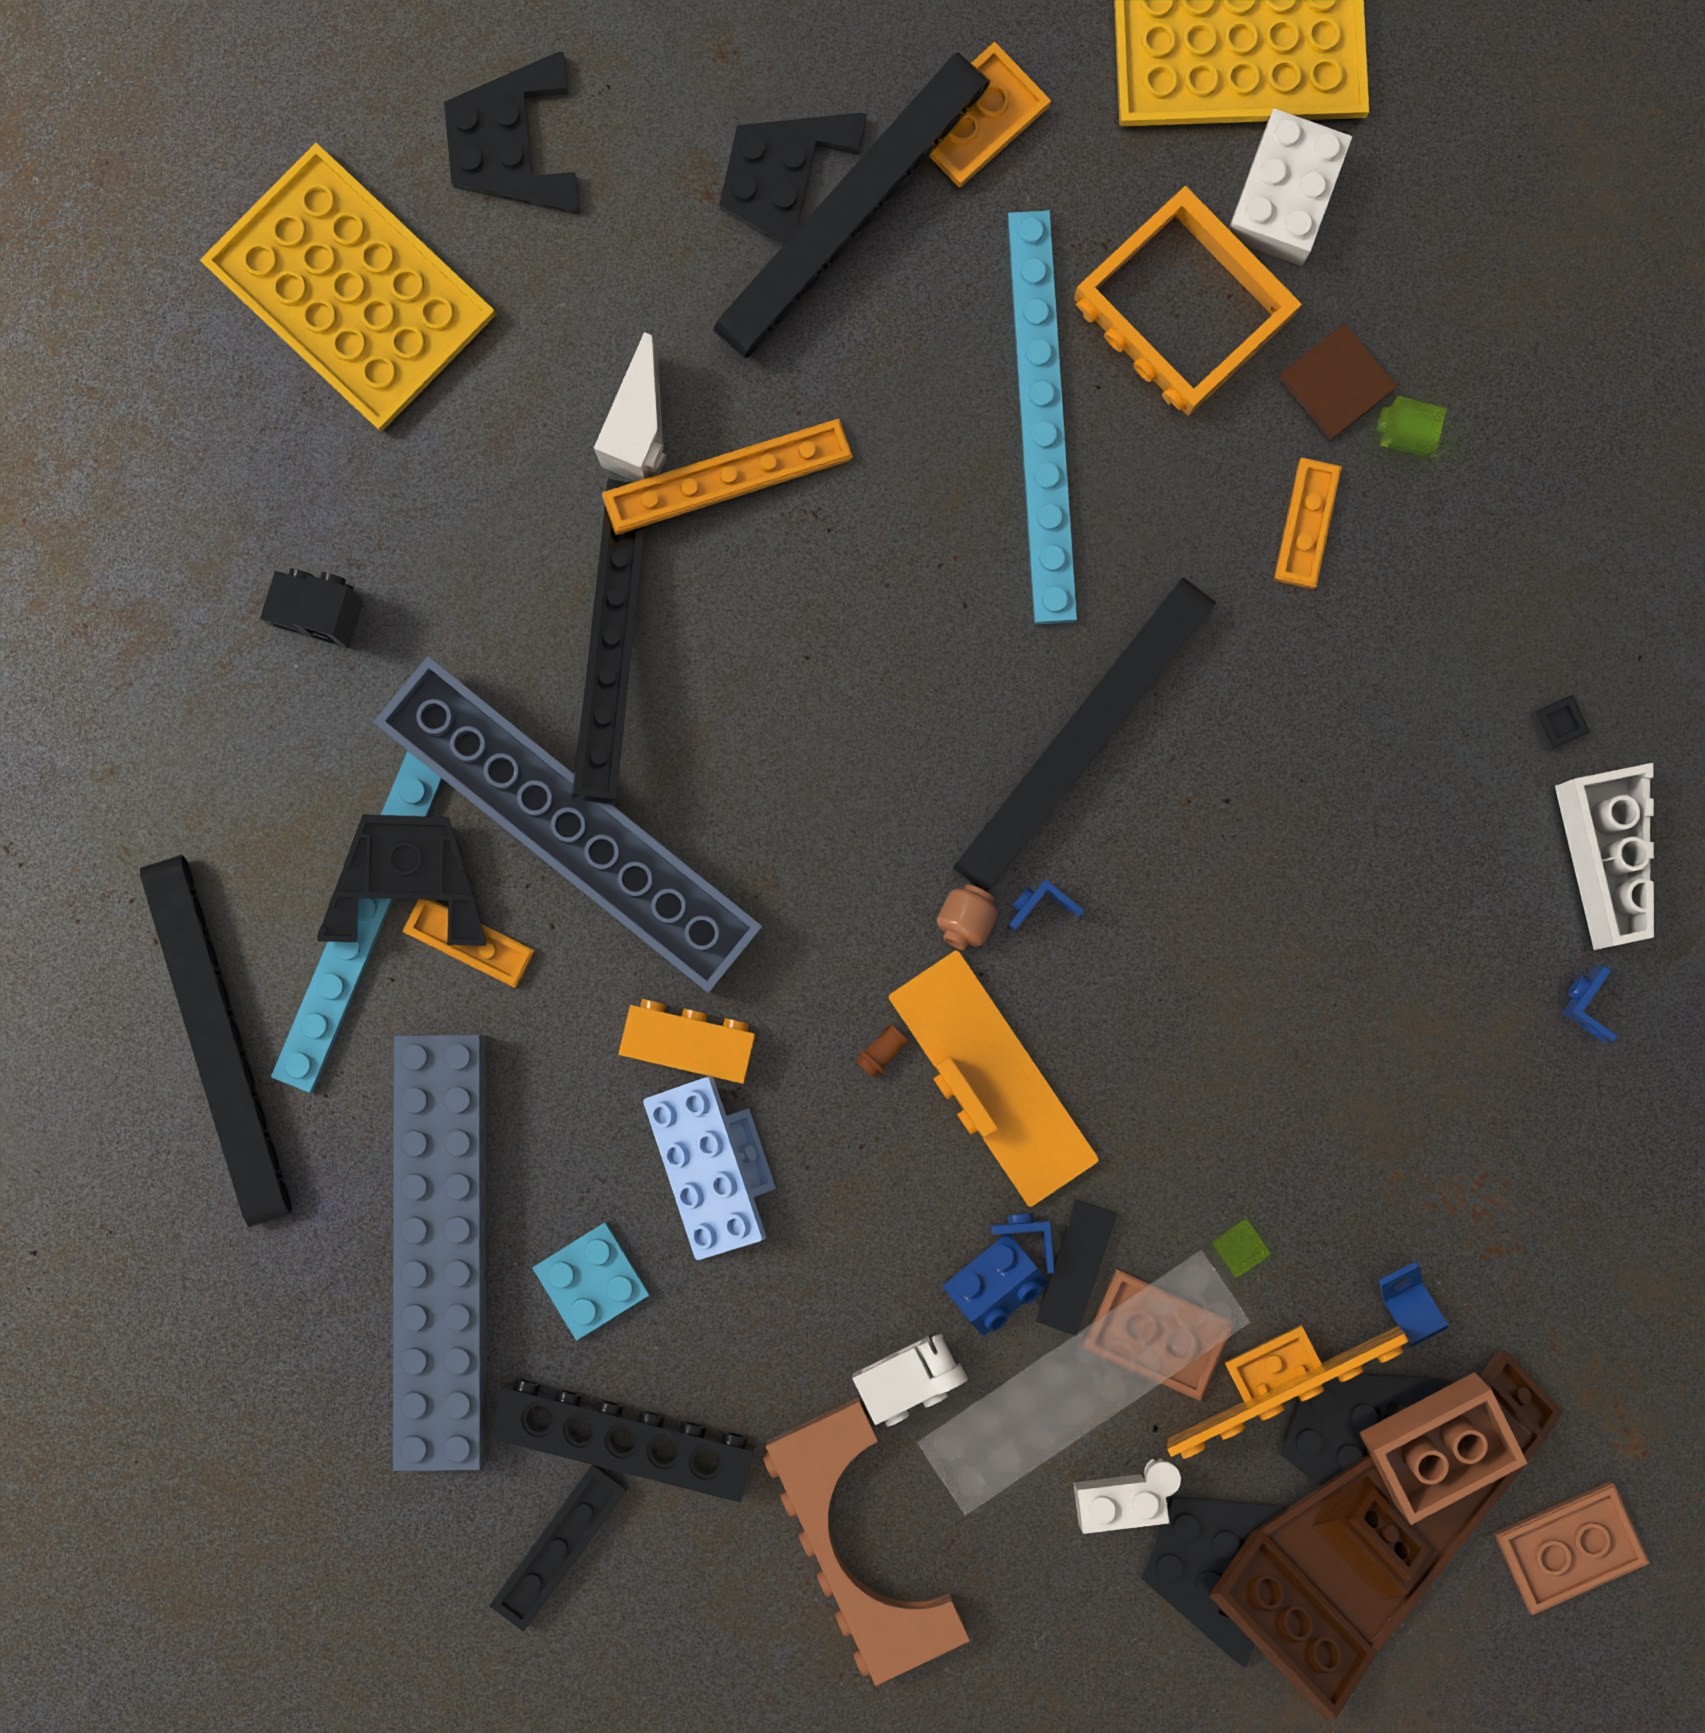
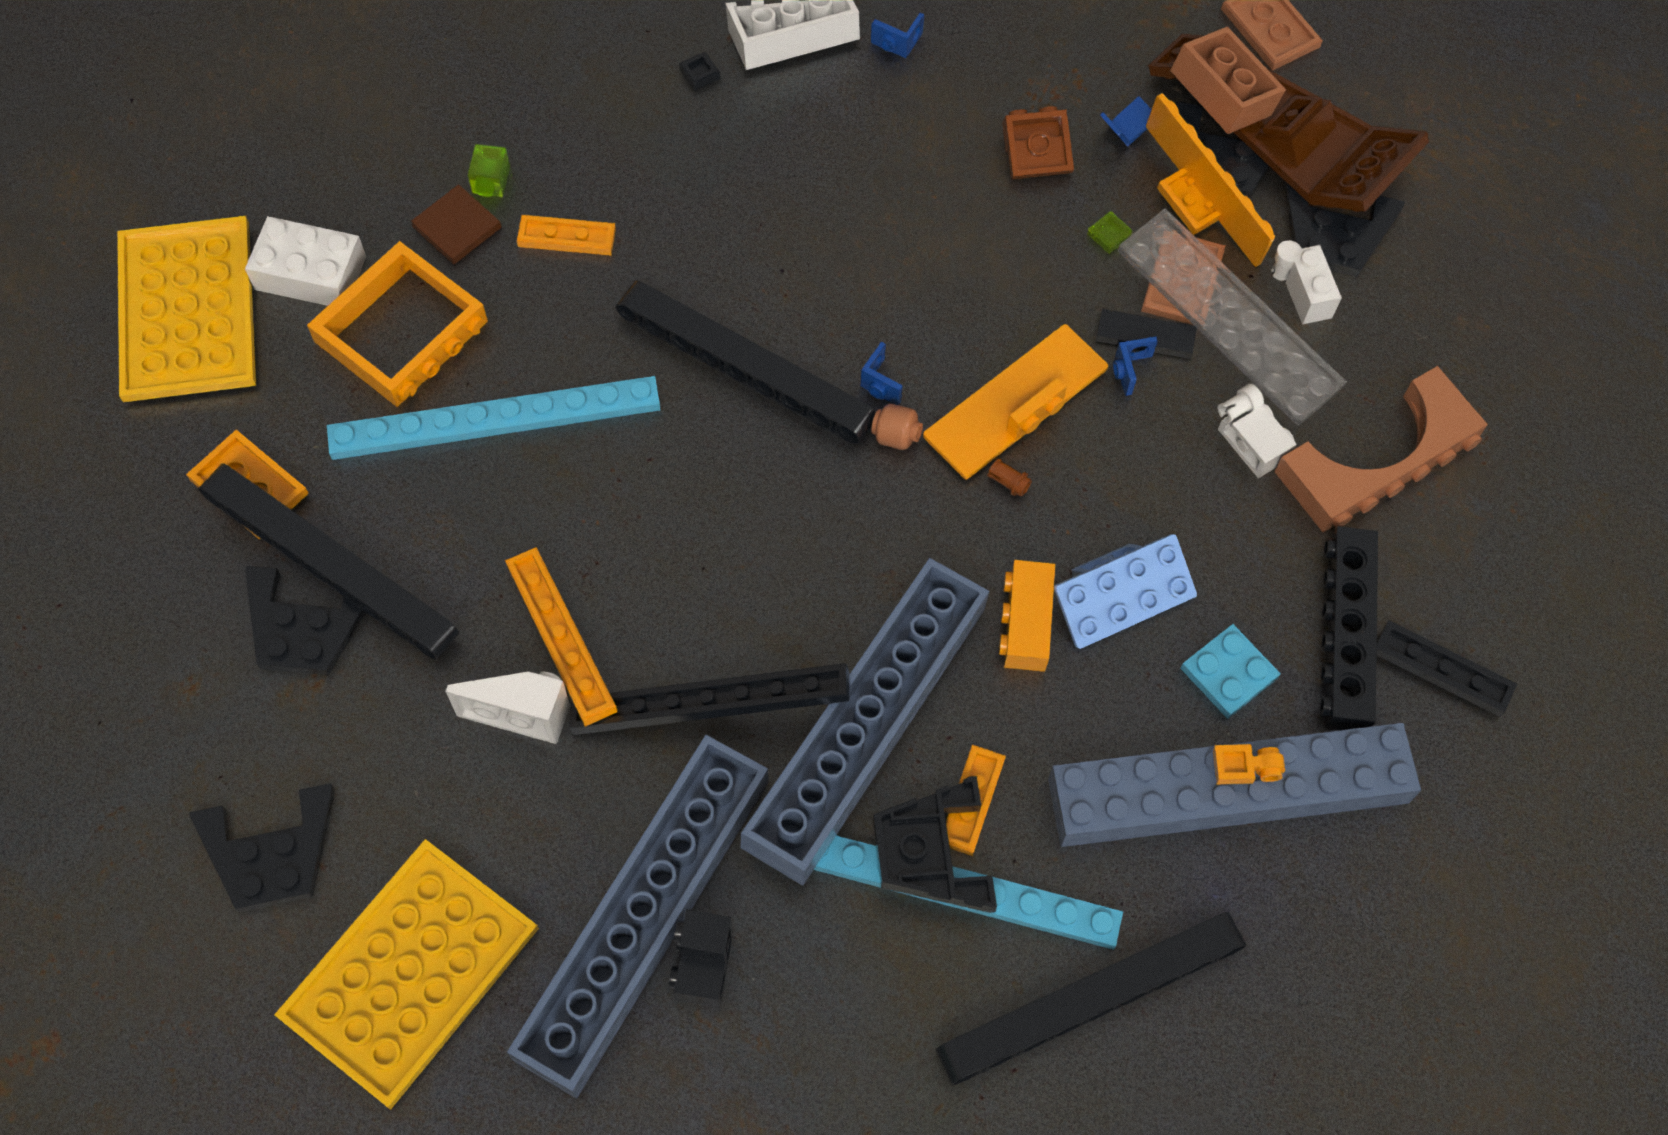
camera: 100 degrees left, 20 degrees down
blue bracket [942,1234,1048,1336] -> none
none -> sand blue brick [507,735,769,1099]
none -> dark orange plate [1002,106,1074,179]
none -> light orange plate [1213,744,1285,785]

